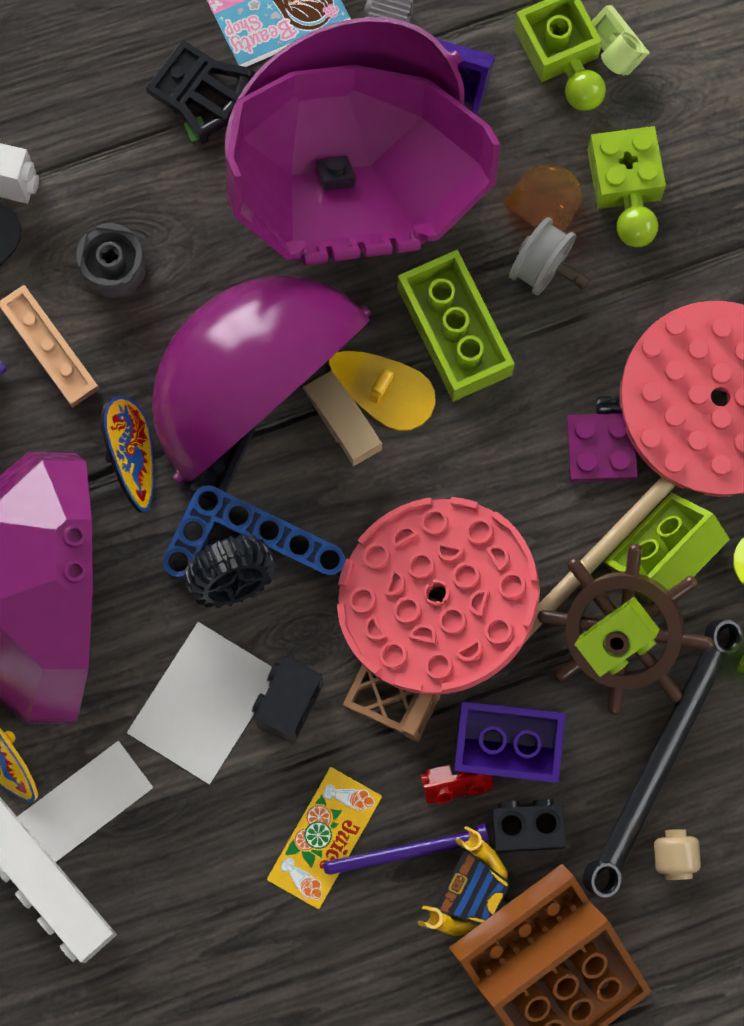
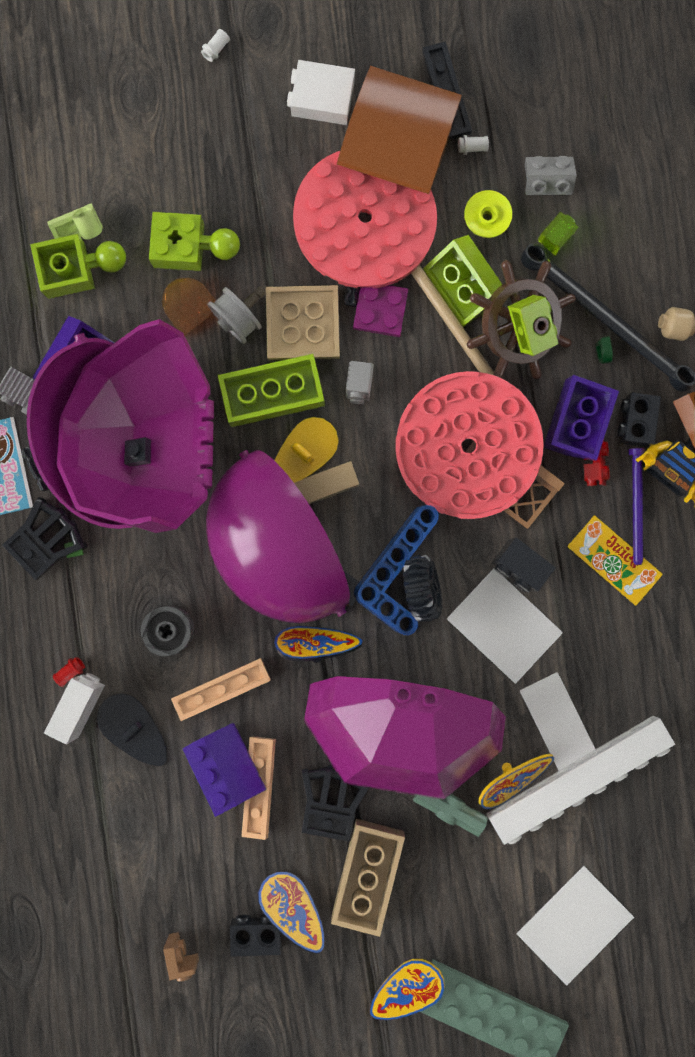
camera: 80 degrees left, 10 degrees up
none -> red pin [53,657,85,687]
none -> tan plate [266,285,340,360]
none -> light grey brick [346,361,374,404]
none -> dark green tile [595,336,613,364]

